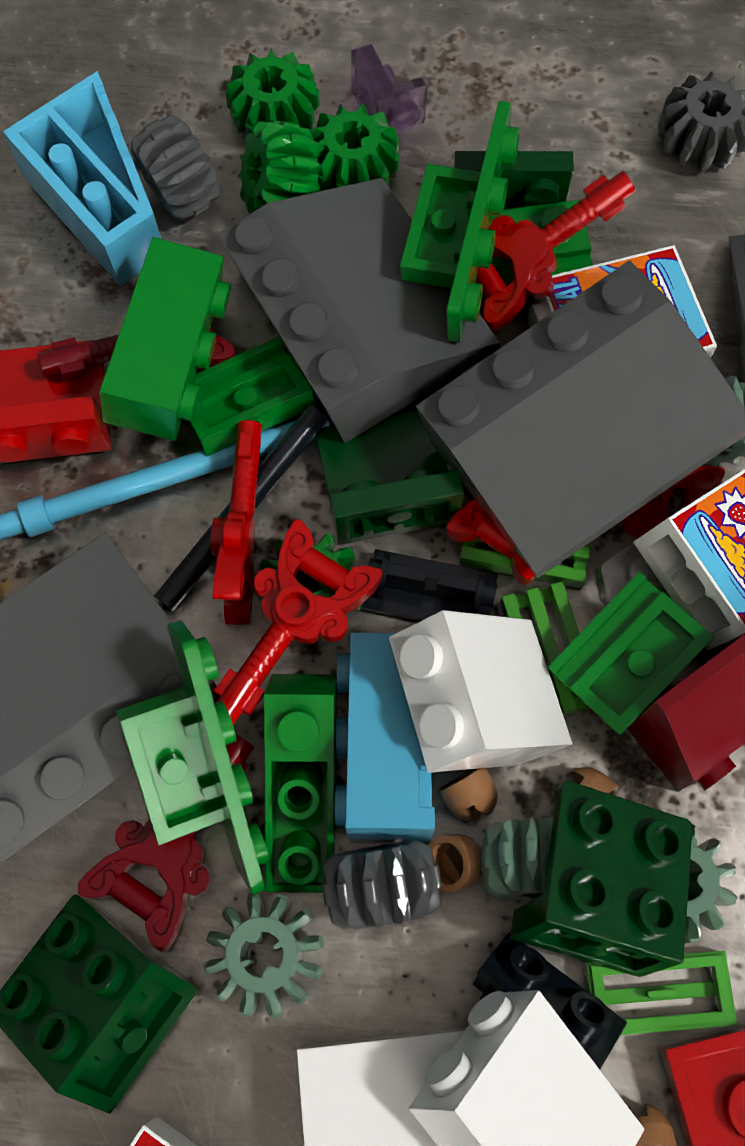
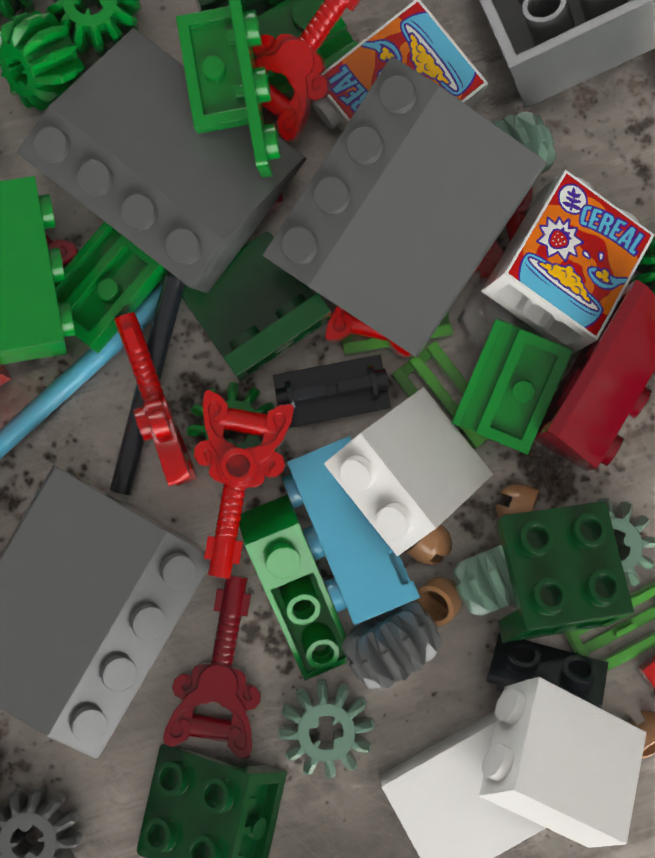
camera: 30 degrees left, 15 degrees up
bracket [115,620,269,895] -> none

